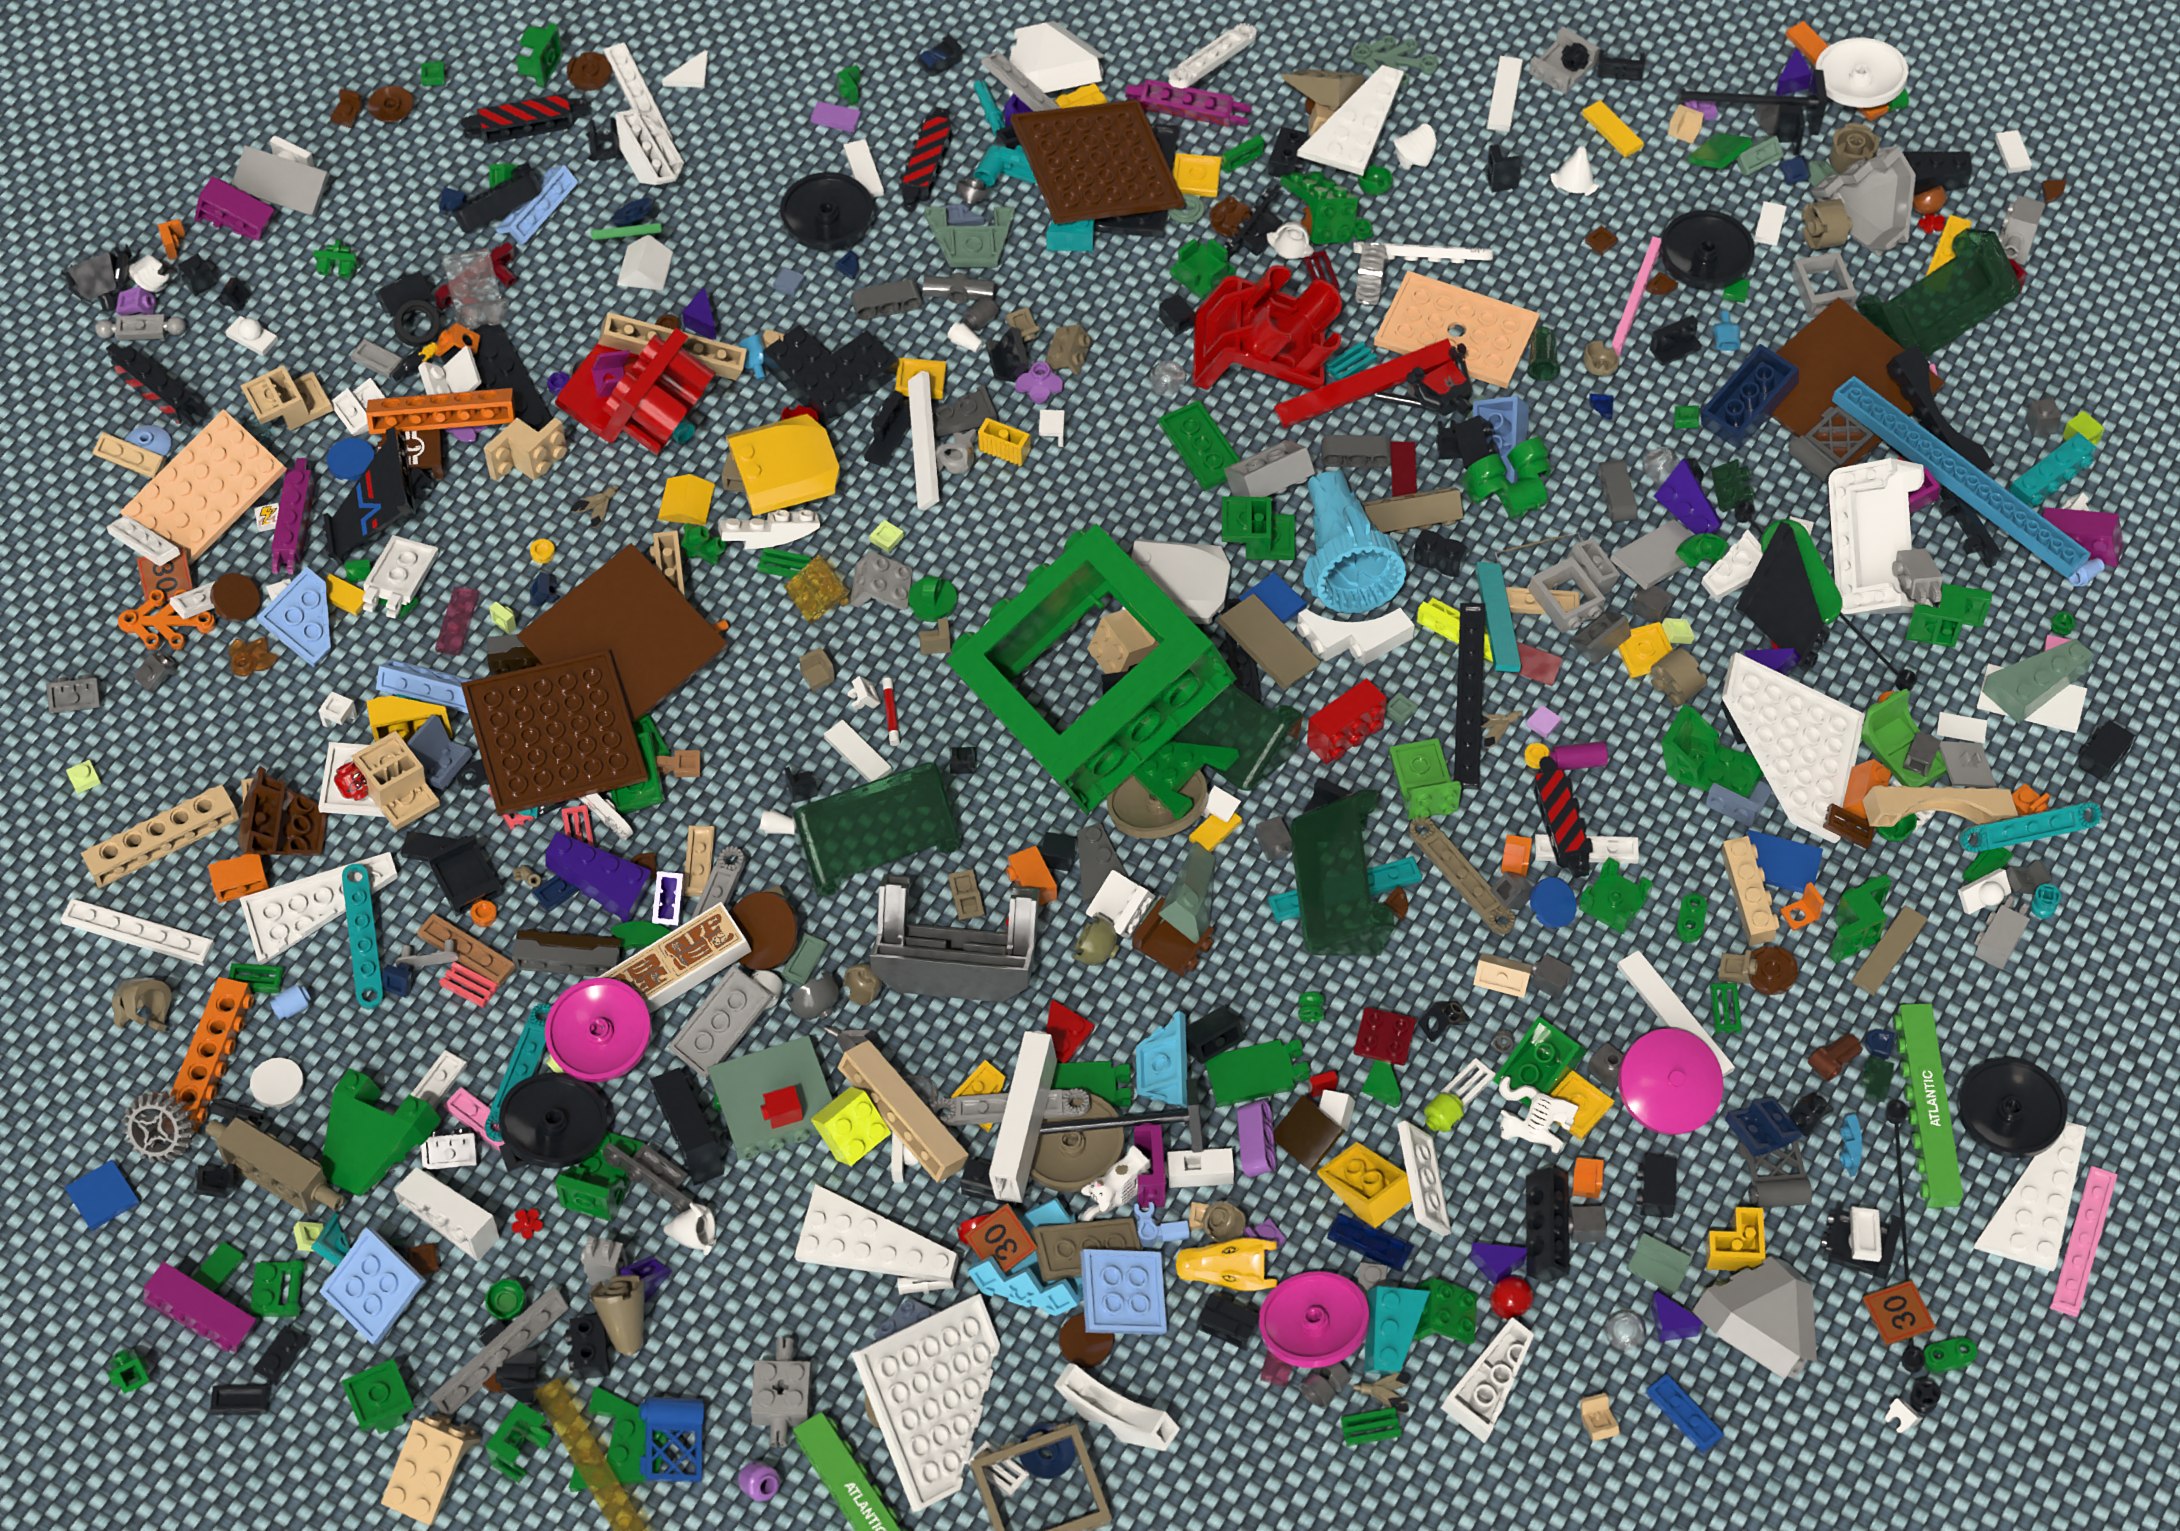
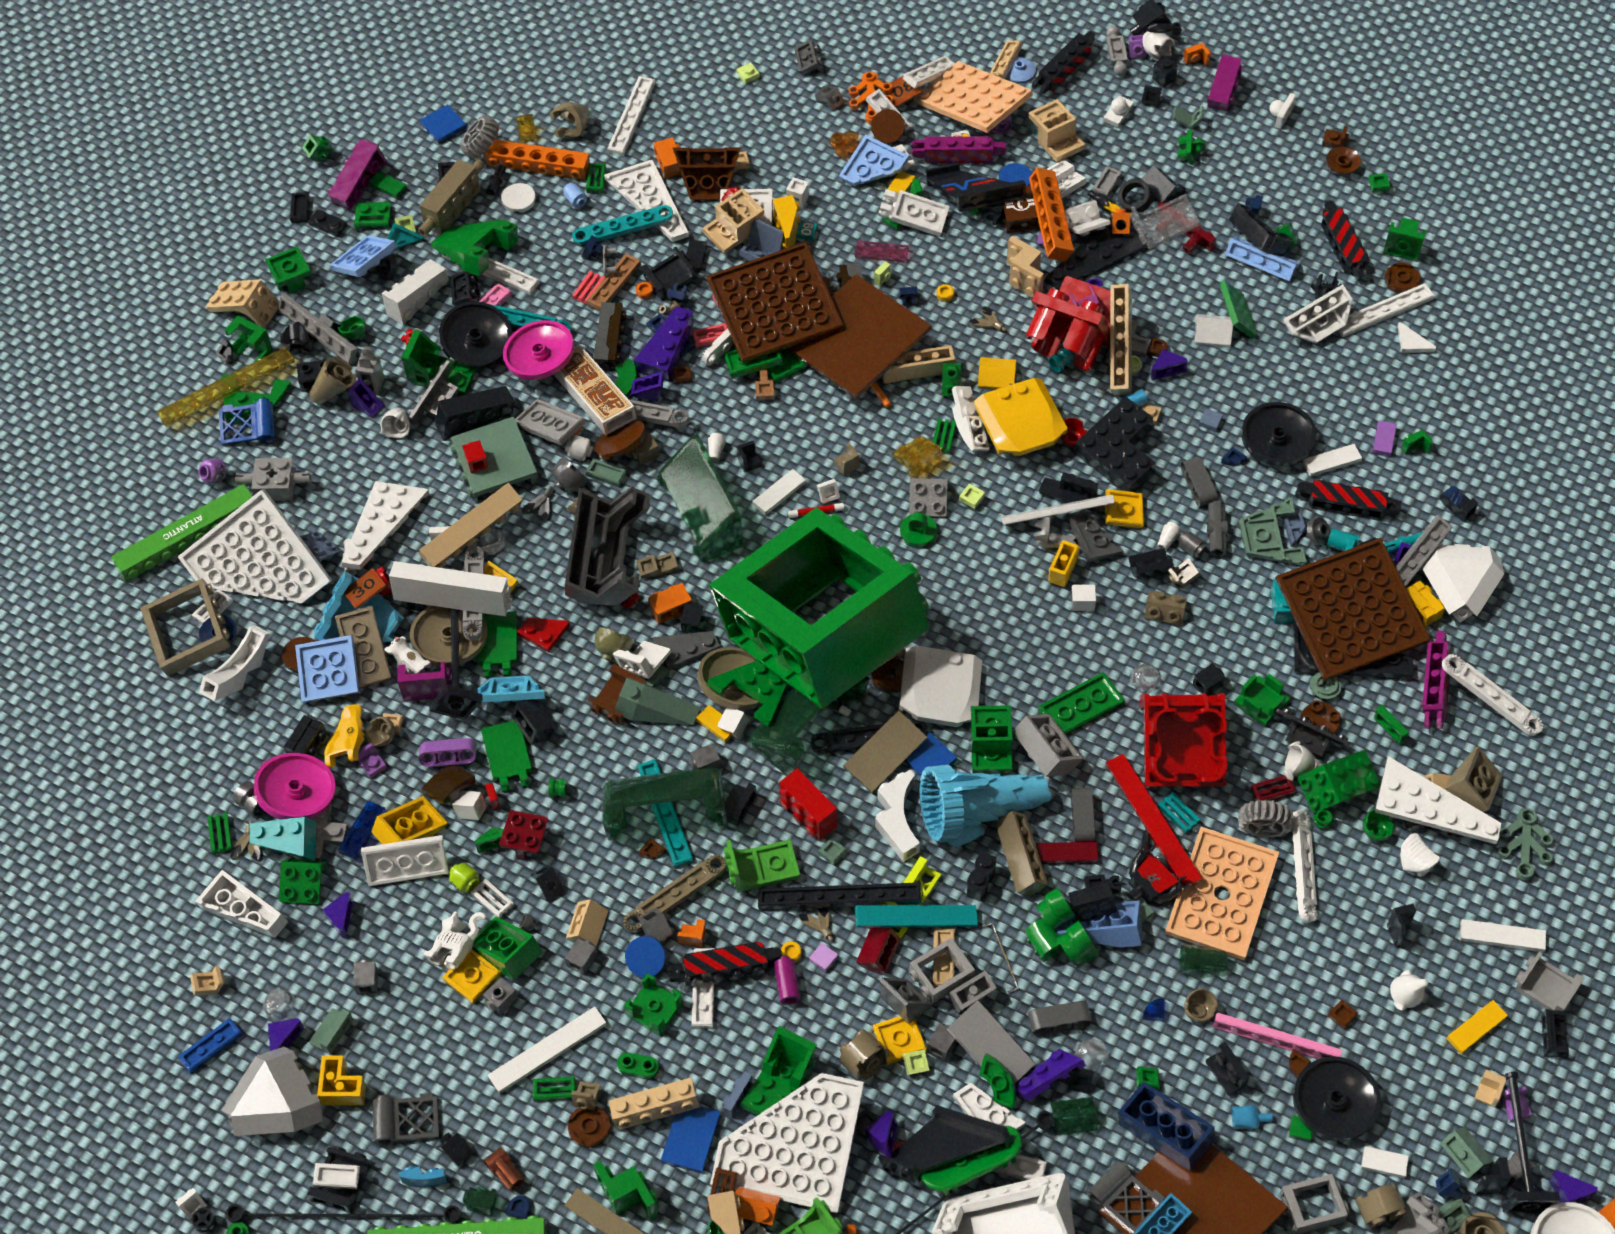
camera: 90 degrees right, 0 degrees up
tan brick [81,784,239,888] -> none
light grey tile [231,146,330,217] -> none
light blue fence [376,659,472,713] -> none
reddish brown tile [407,1243,439,1275] -> none
dark blue dish [611,198,654,226] -> none
tan tile [684,826,715,897] -> none
neon yellow brick [811,1086,891,1166] -> none
dark tan panel [919,618,950,655] -> none
medium lavender plate [1015,362,1063,404] -> none
light blue bar [1134,1202,1189,1247] -> none
white brick [1164,1148,1234,1188] -> none
yellow tile [1173,153,1221,197] -> none
black brick [1268,126,1308,178] -> none
red hair [1489,1276,1534,1320] -> none
black brick [1525,1167,1570,1283] -> none
black gear [1560,42,1590,71] -> none
orange panel [1572,1158,1604,1199] -> none
dark pink dish [1618,1028,1723,1135] -> none
black brick [1635,1155,1677,1218] -> none
green tile [1688,133,1752,169] -> none
dark blue slope [1725,1097,1803,1157] -> none
orange bracket [1780,882,1825,931] -> none
dark orange piece [1862,1280,1936,1346] -> none
none -> black tile [215,339,234,365]
none -> clear yellow bracket [516,114,537,143]
none -> dark blue tile [667,283,689,305]
none -> sand green bracket [1173,106,1205,129]

